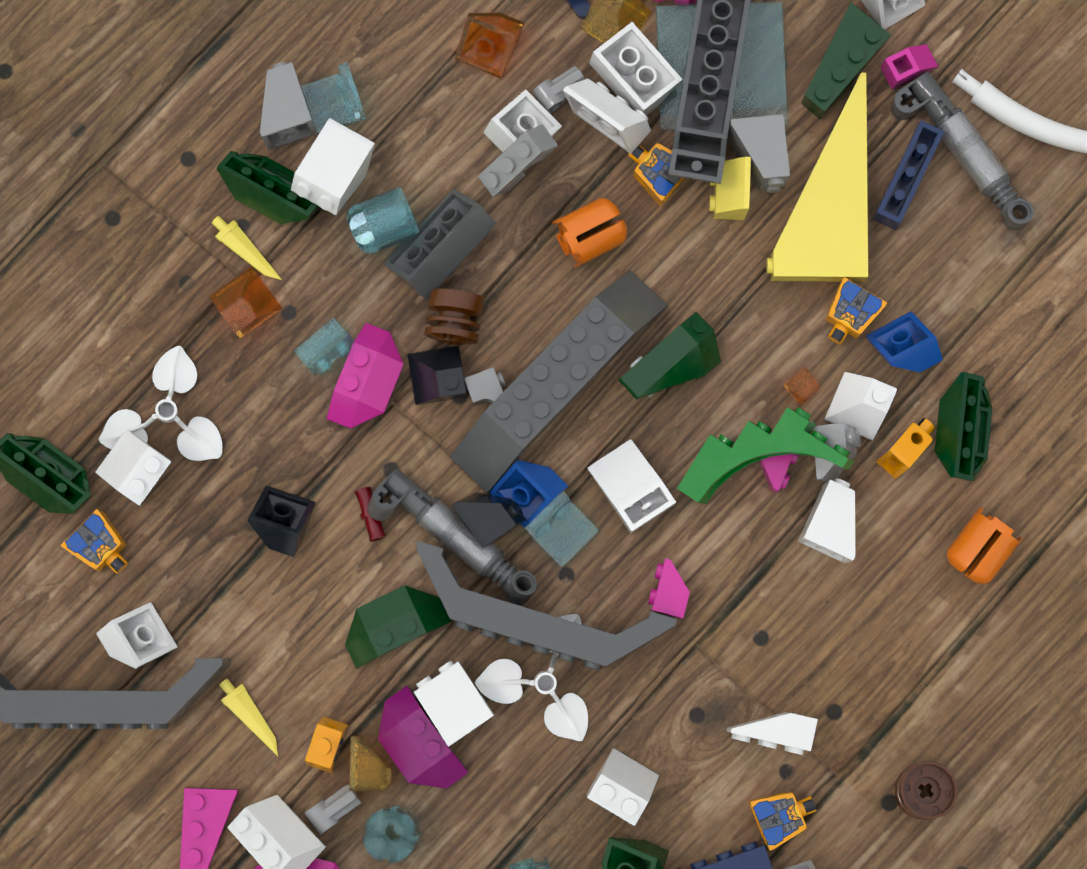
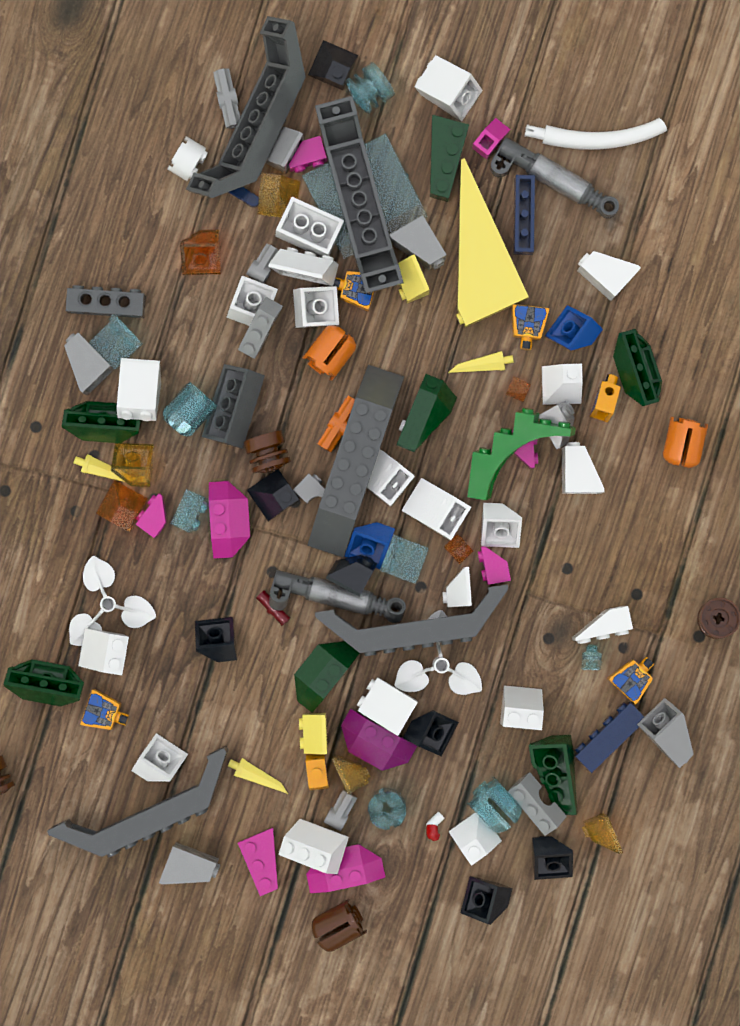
camera: 30 degrees left, 5 degrees up
none -> dark grey brick [66,285,146,318]
none -> clear yellow slope [111,443,154,487]
none -> dark pink slope [136,494,167,538]
none -> light grey slope [159,842,220,884]
none -> white slope [293,286,339,328]
none -> light yellow slope [299,713,328,754]
none -> orange piece [317,396,355,452]
none -> white slope [367,449,415,507]
none -> black slope [403,710,459,757]
none -> white slope [442,567,472,607]
none -> clear orange slope [444,535,473,564]
none -> light yellow bar [448,351,514,373]
none -> white slope [481,503,522,548]
none -> white slope [577,251,641,301]
none -> clear light blue piece [581,644,602,670]

